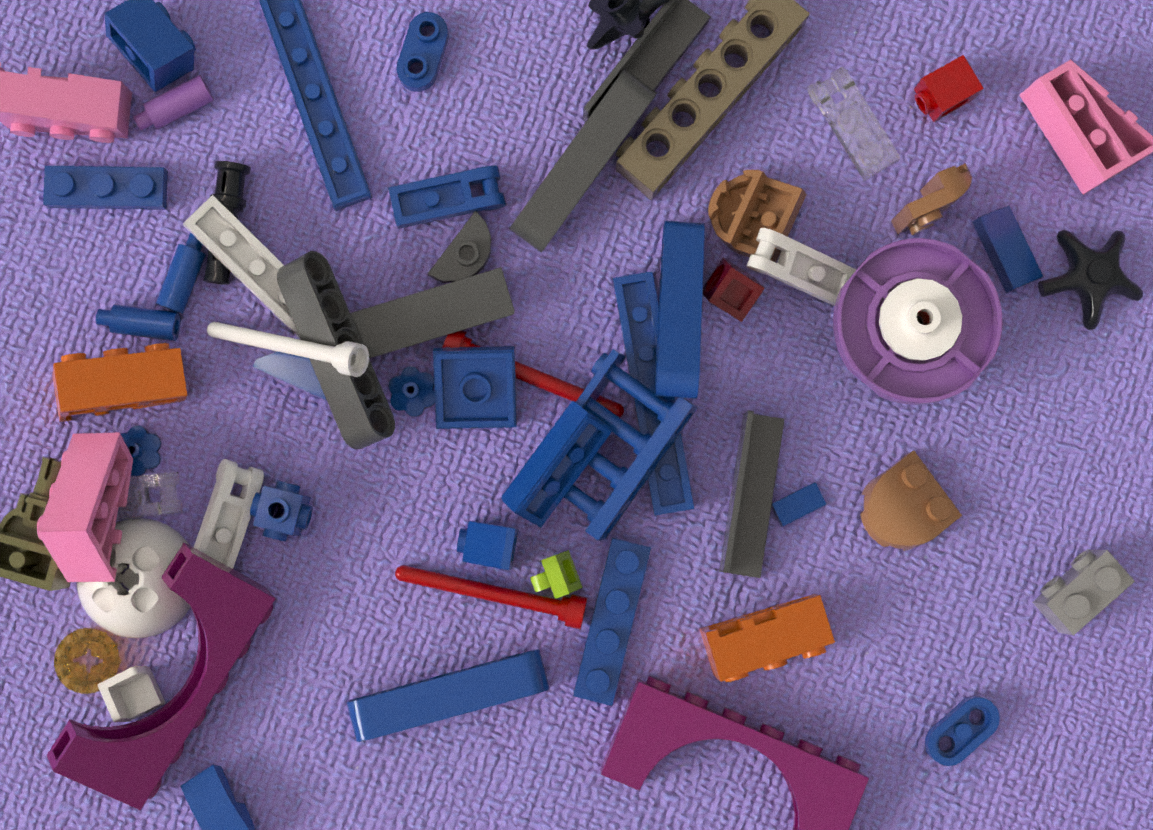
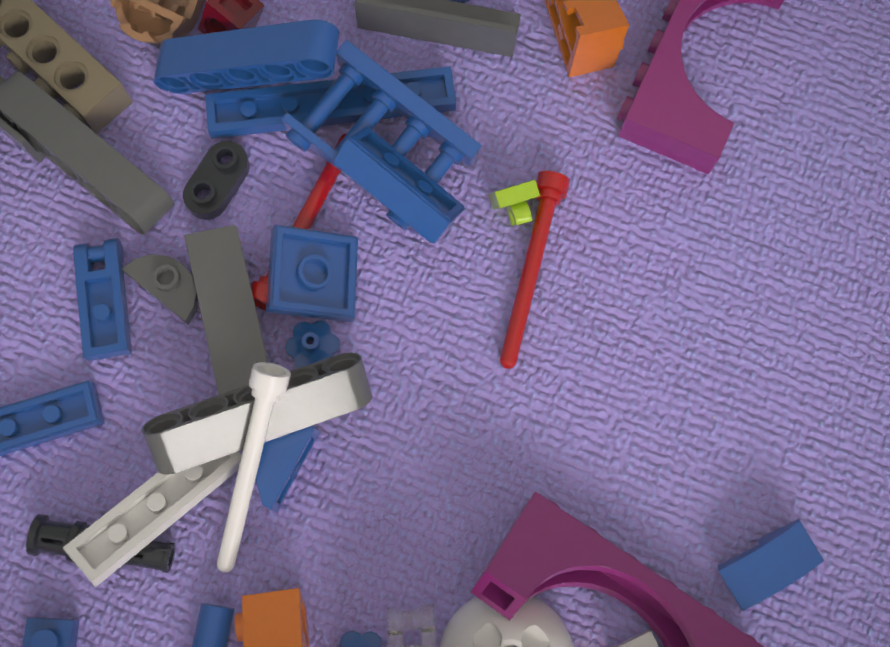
camera: 90 degrees left, 10 degrees down
blue cylinder [155,233,206,314] -> none
white plate [194,459,264,569] -> none
blue brick [250,480,313,542] -> none
blue beam [346,649,550,742] -> none
blue slope [456,521,519,570] -> none
blue plate [573,538,651,706] -> none
none -> black plate [183,141,250,220]

